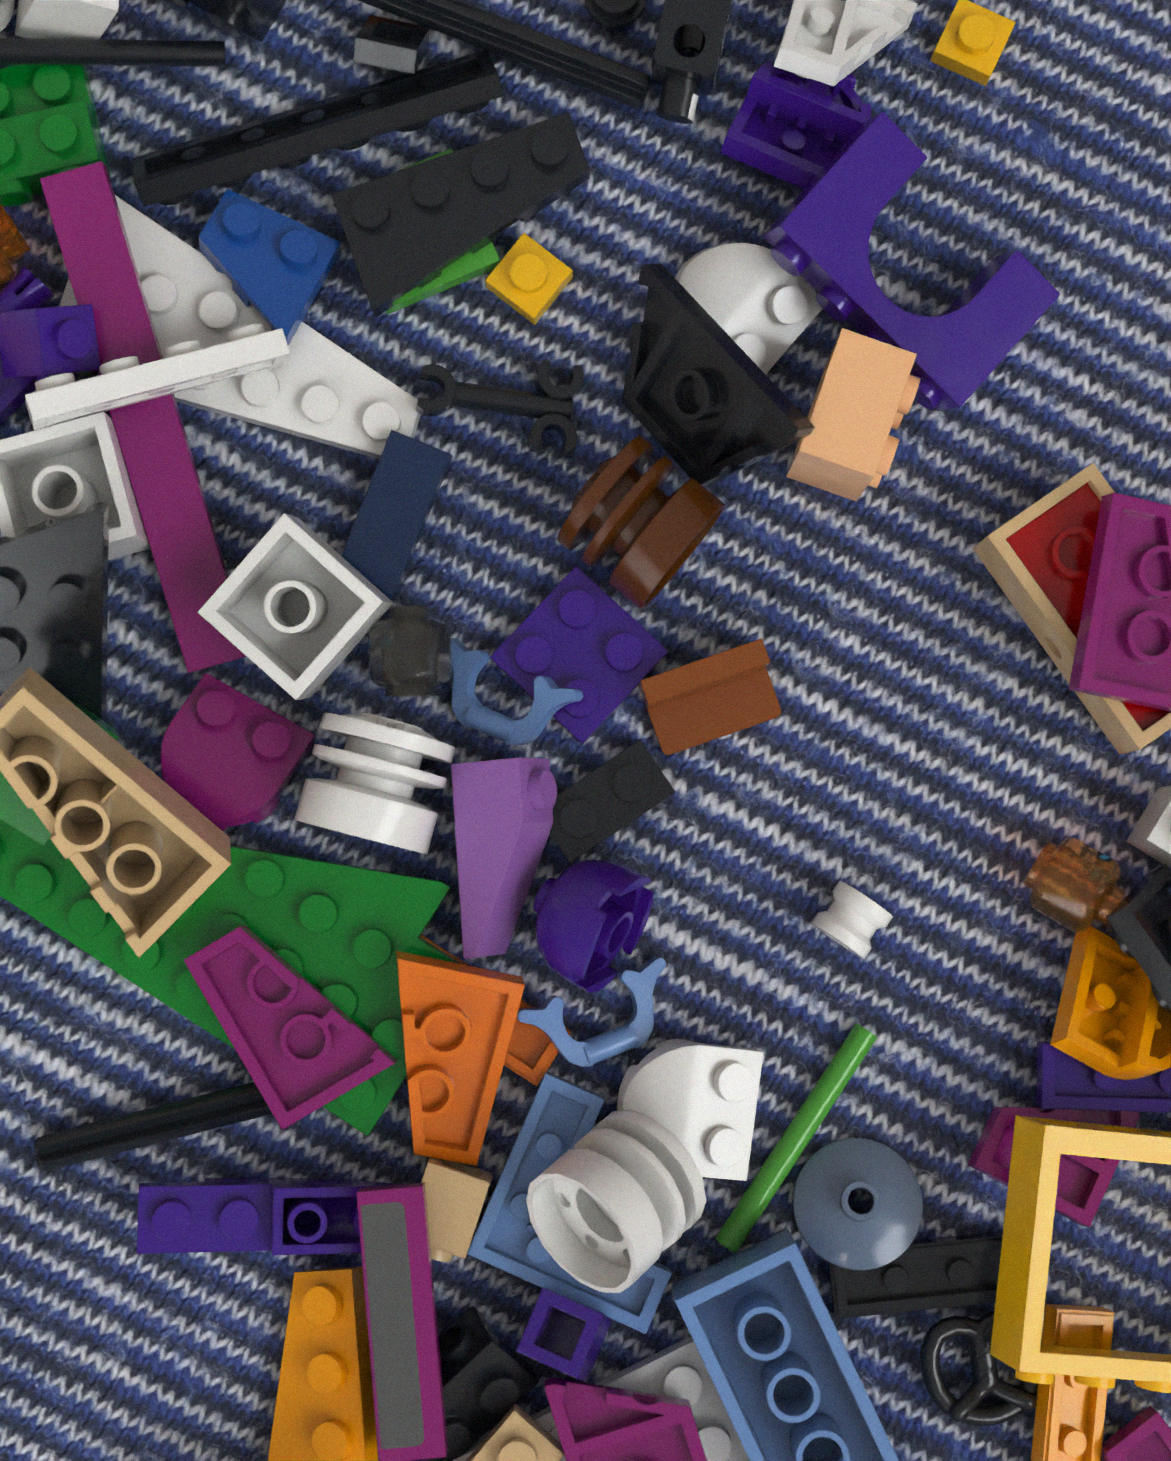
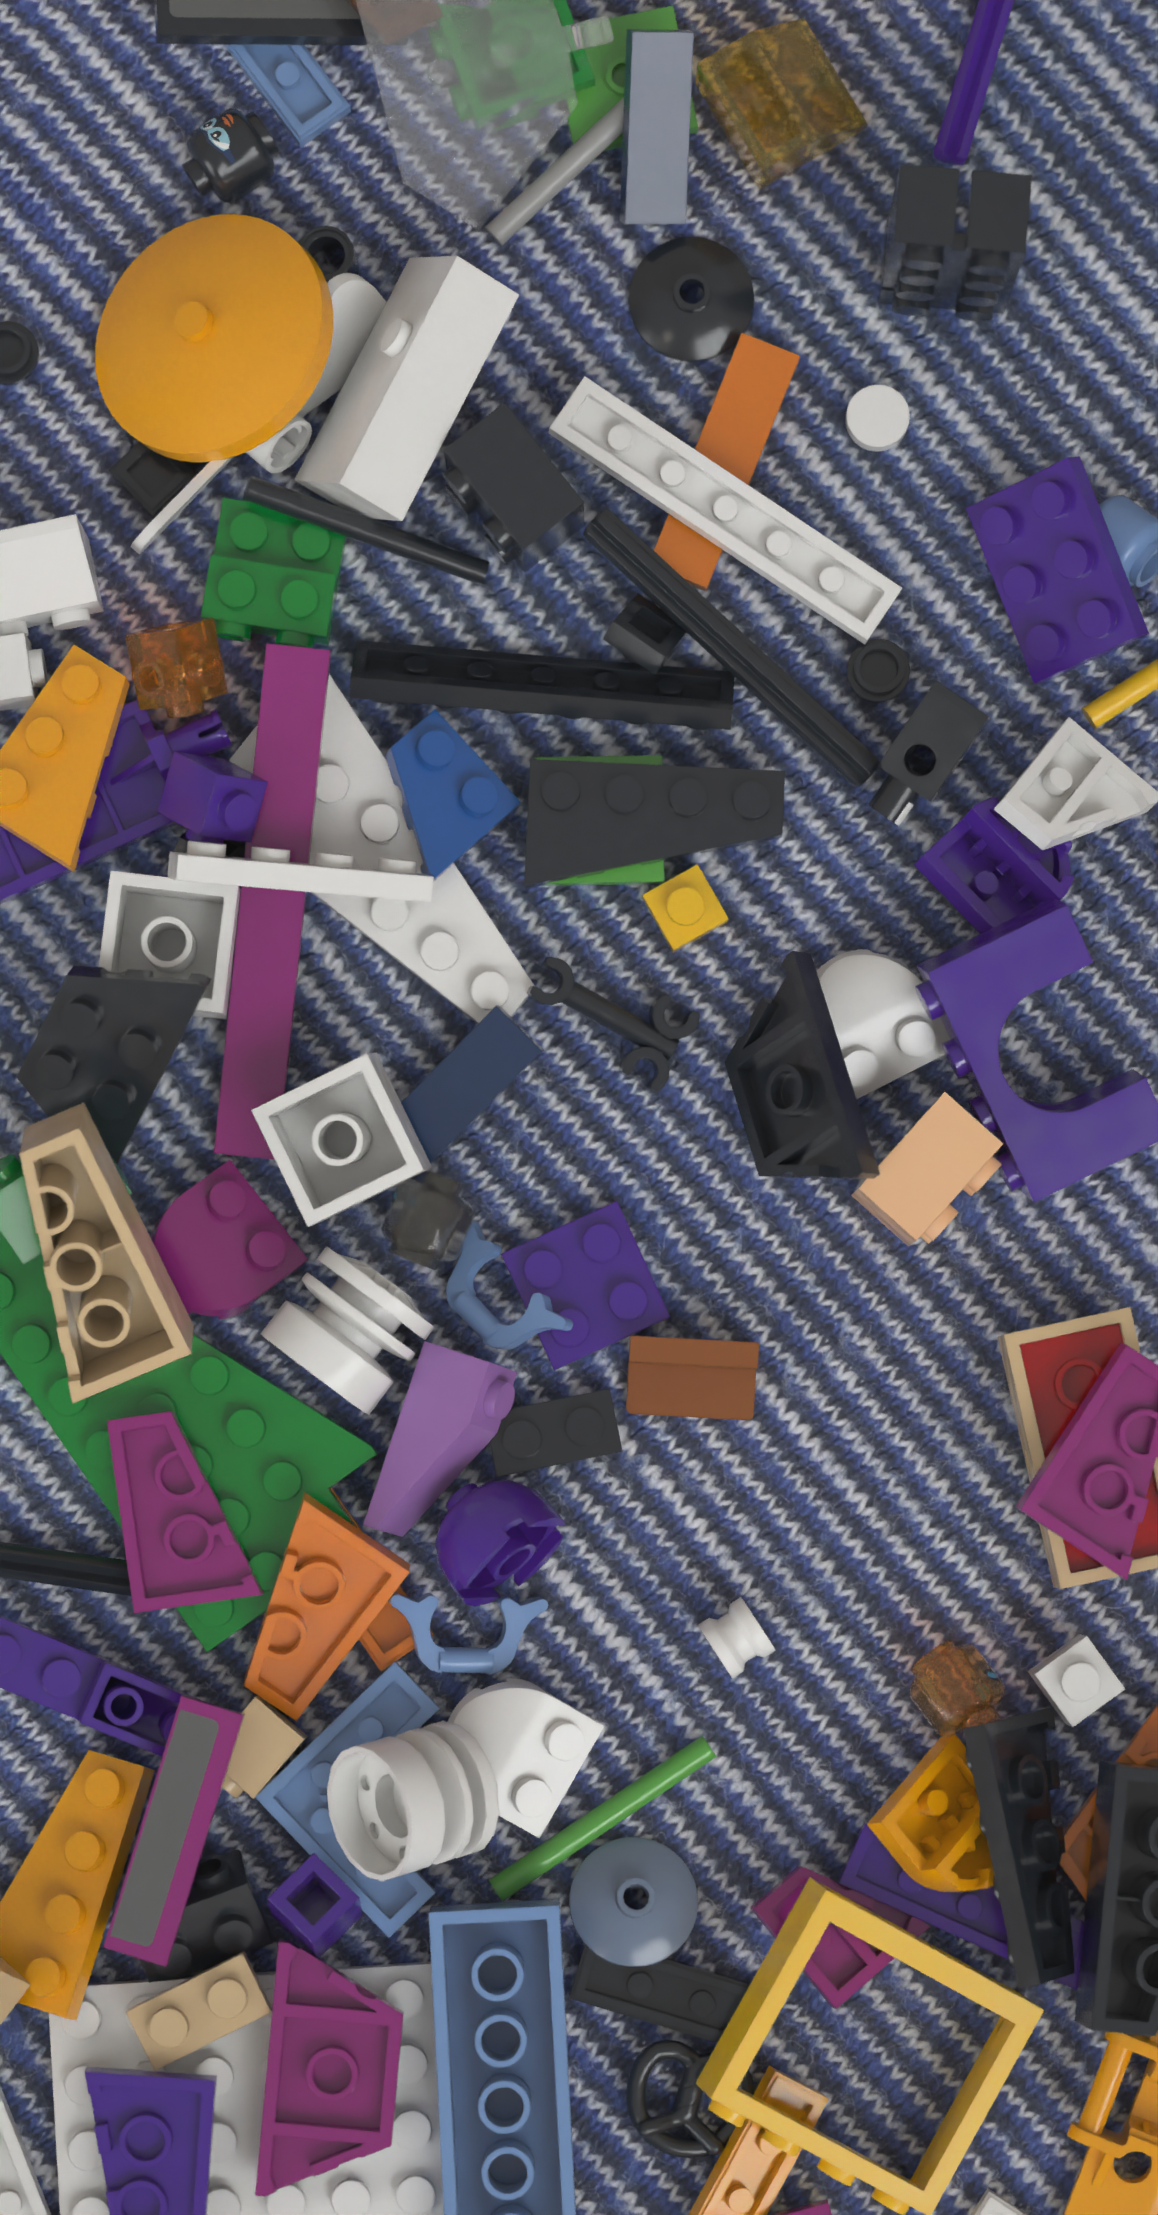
camera: 20 degrees right, 0 degrees up
reddish brown wheel [556,435,726,609] -> none

